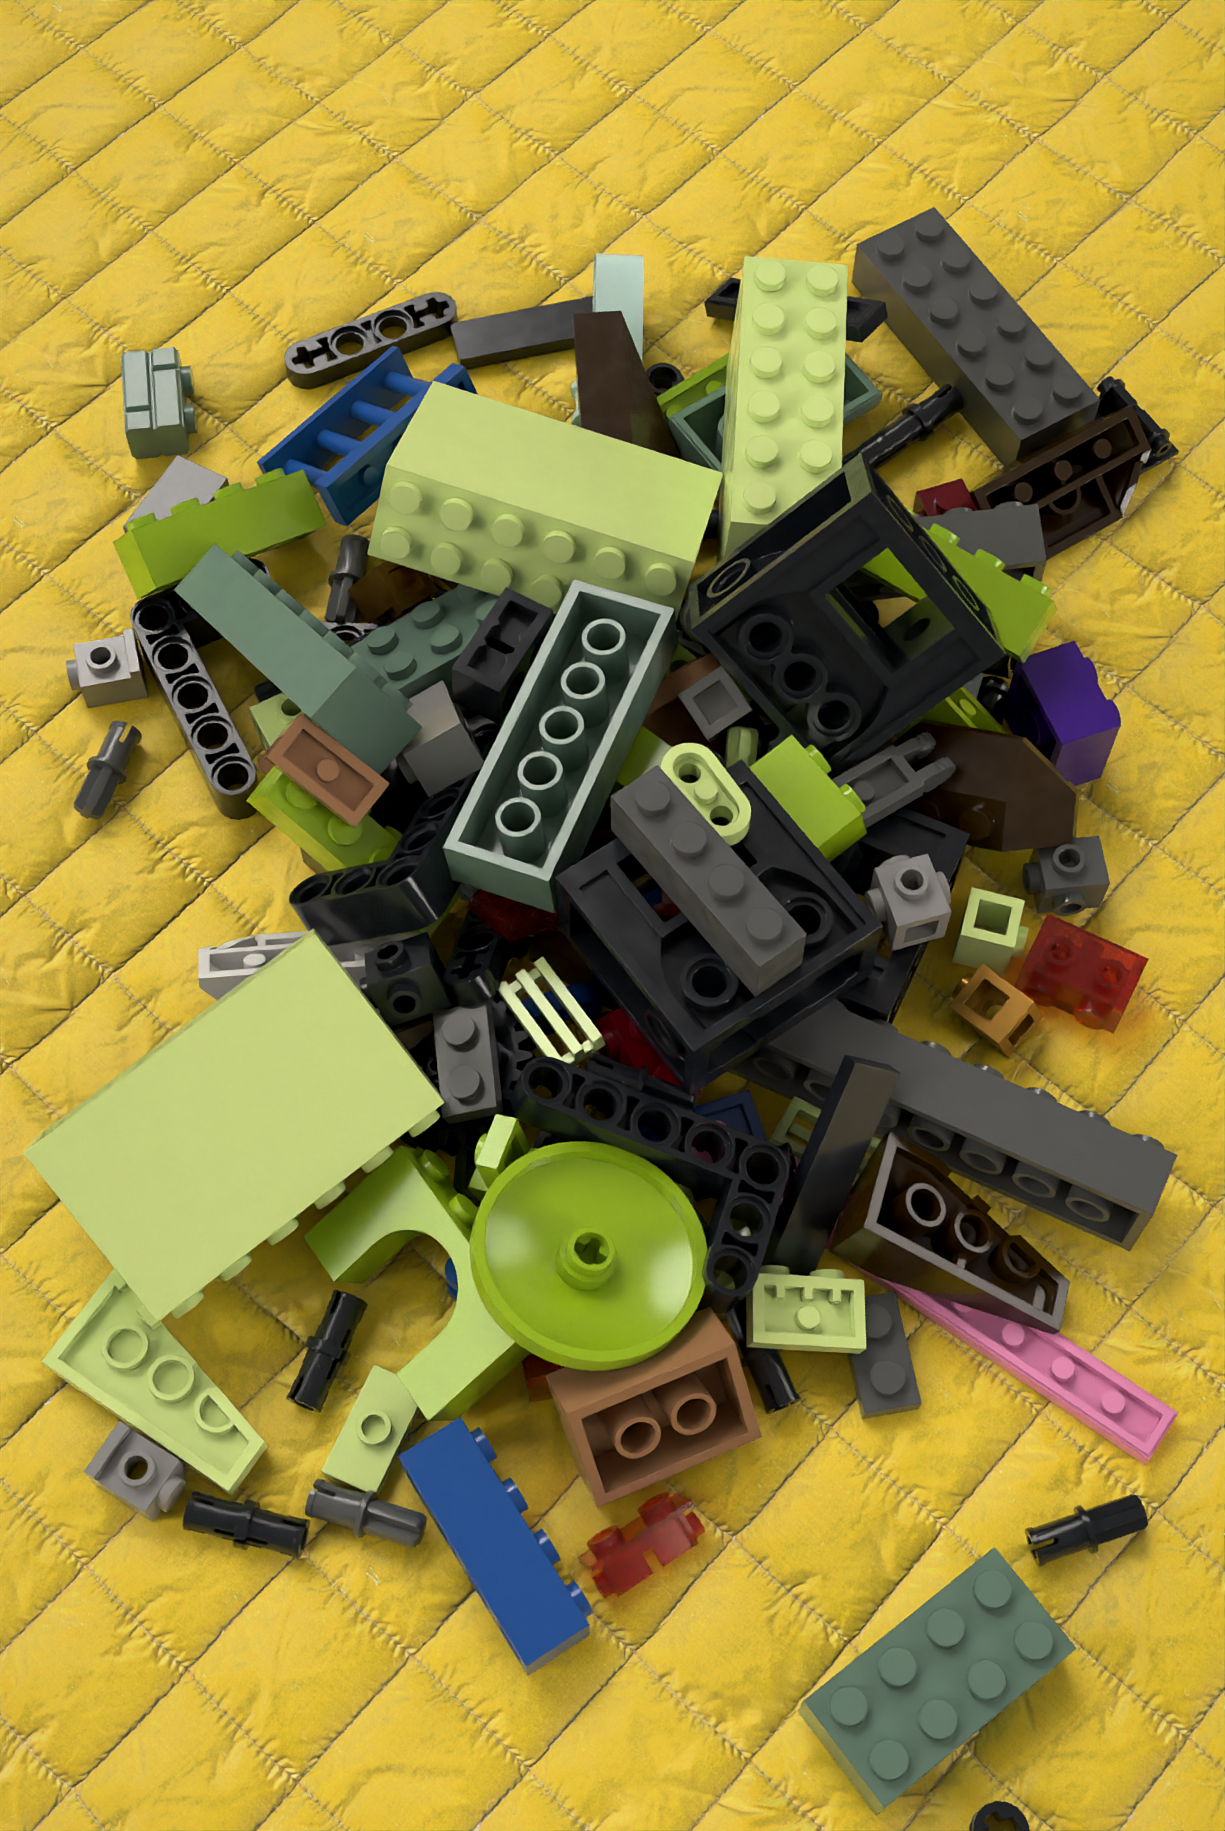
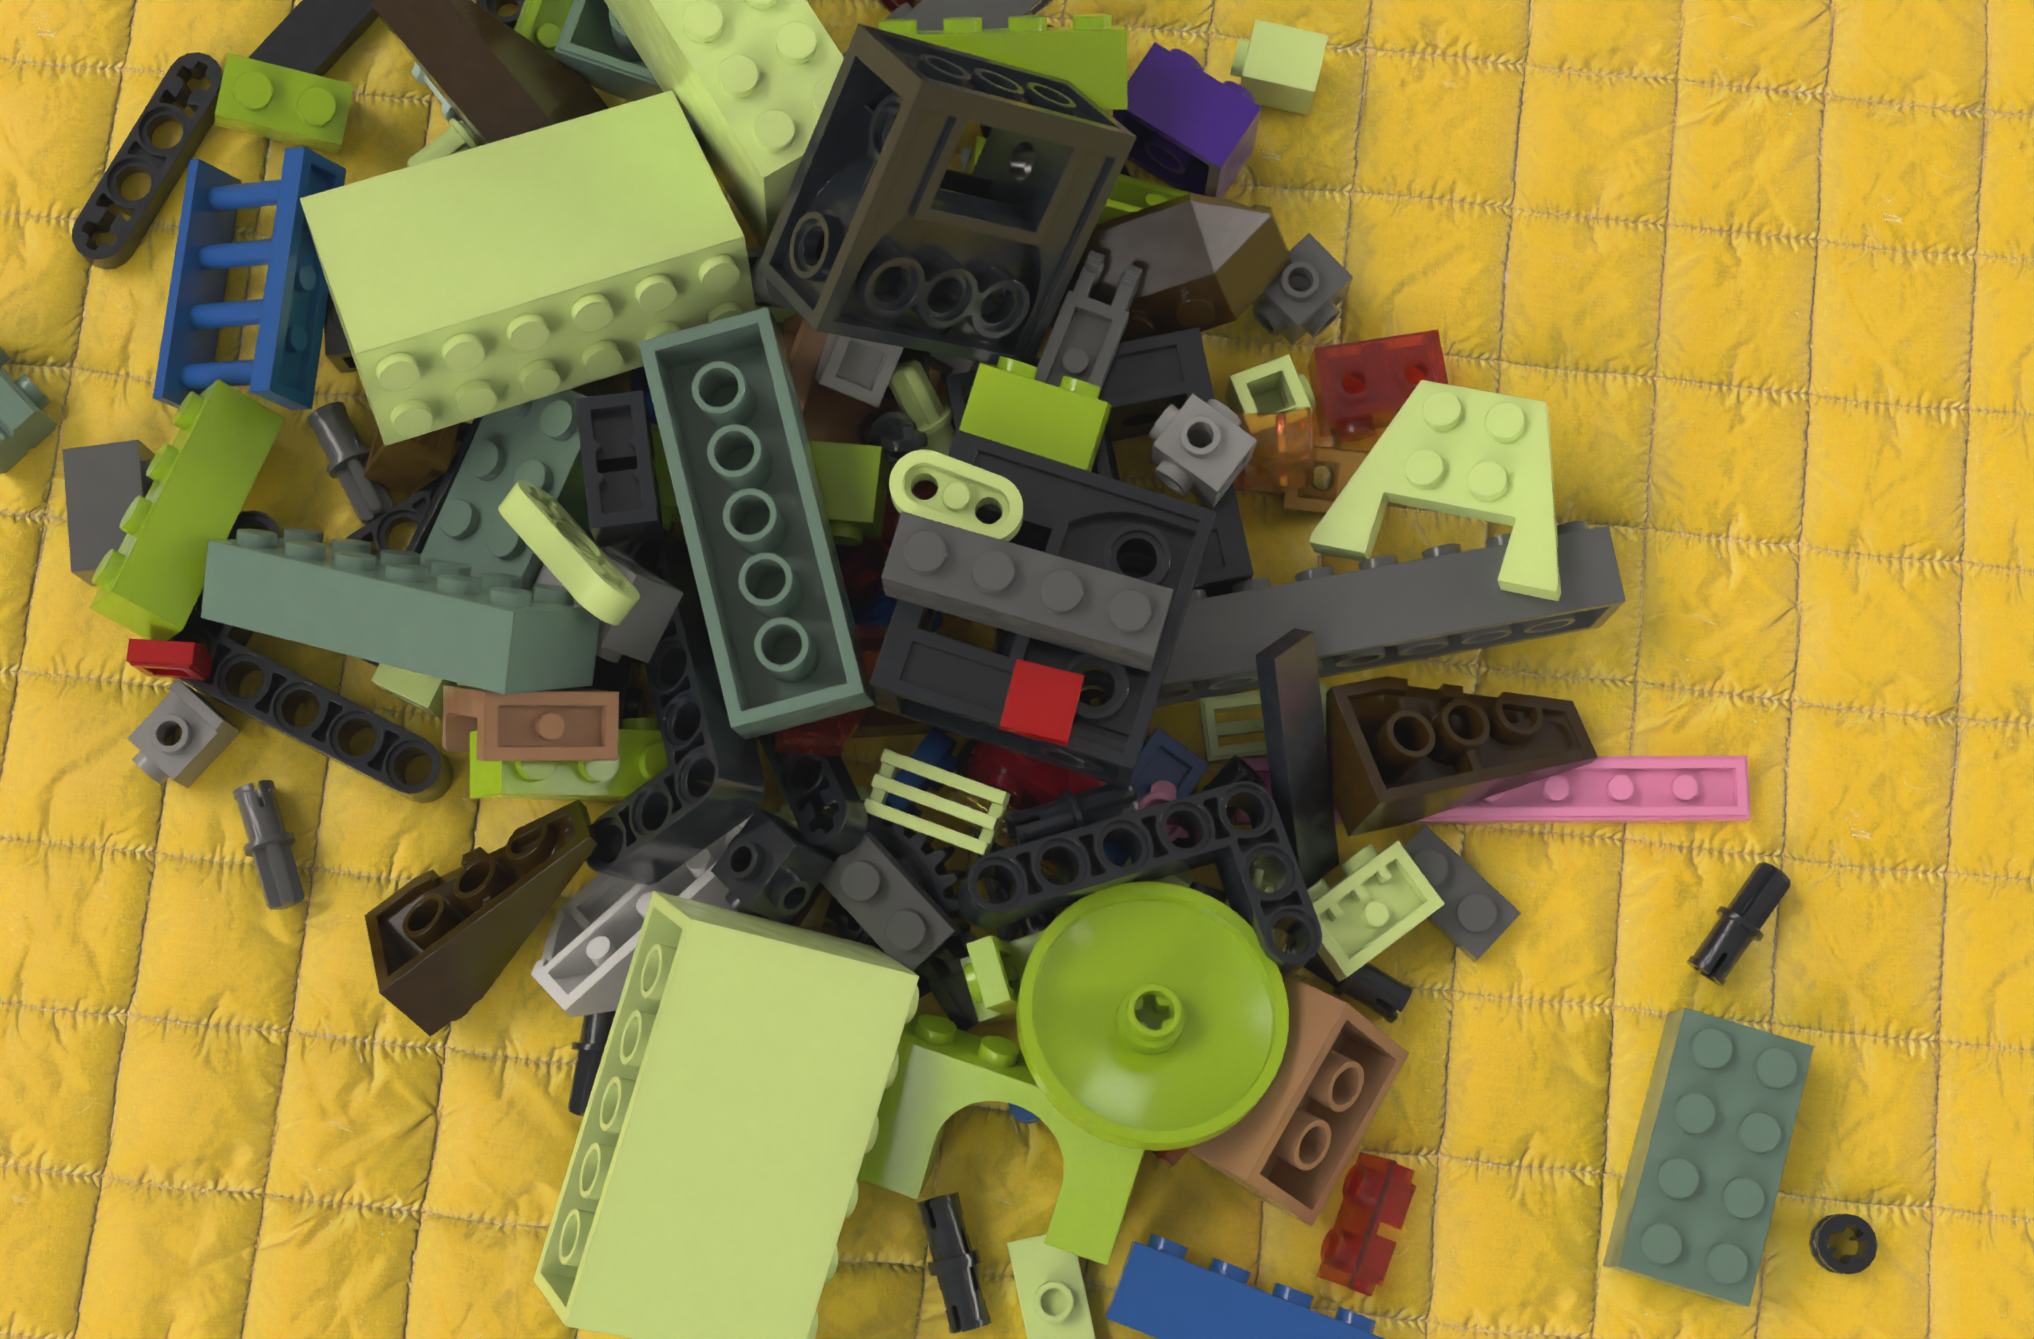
camera: 35 degrees left, 15 degrees up
none -> red tile [126,638,213,680]
none -> lime brick [215,53,354,155]
none -> dark brown wedge [364,799,598,1037]
none -> yellowish green beam [498,480,640,626]
none -> red tile [1000,659,1084,746]
none -> yellowish green brick [1230,19,1328,116]
none -> clear orange panel [1233,407,1314,492]
none -> yellowish green wing [1309,380,1561,601]

